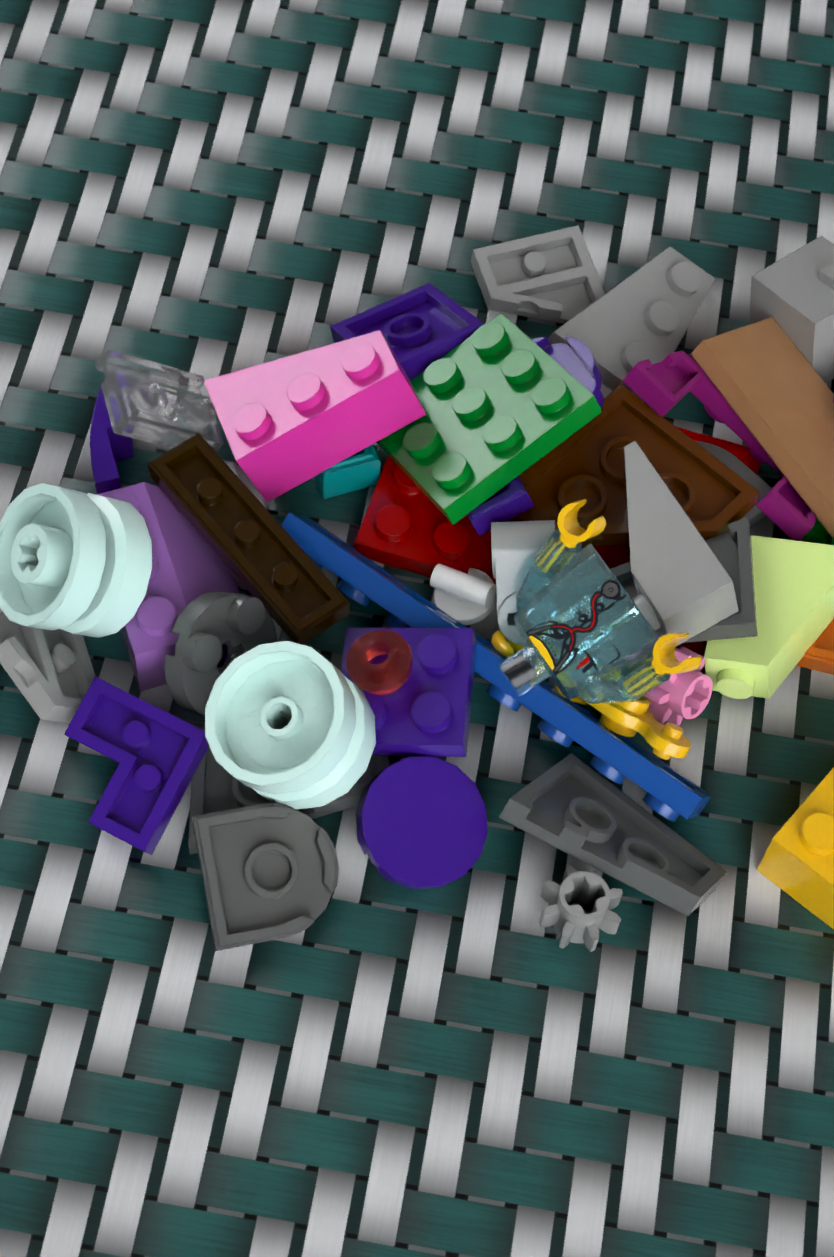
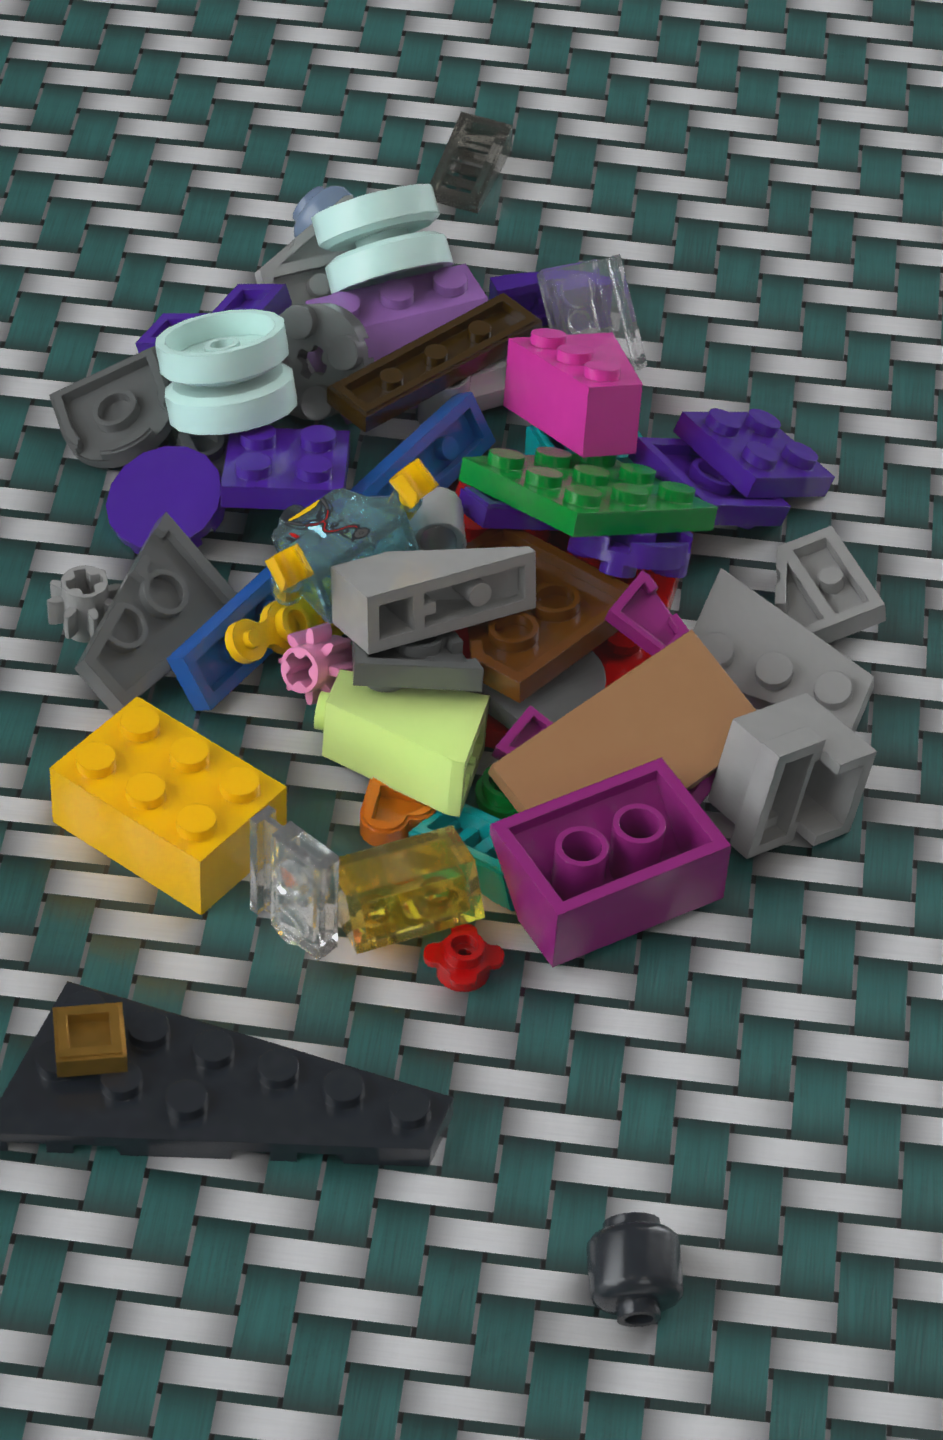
camera: 90 degrees right, 15 degrees down
clear red plate [346,630,413,695] -> none
none -> dark purple plate [673,408,835,498]

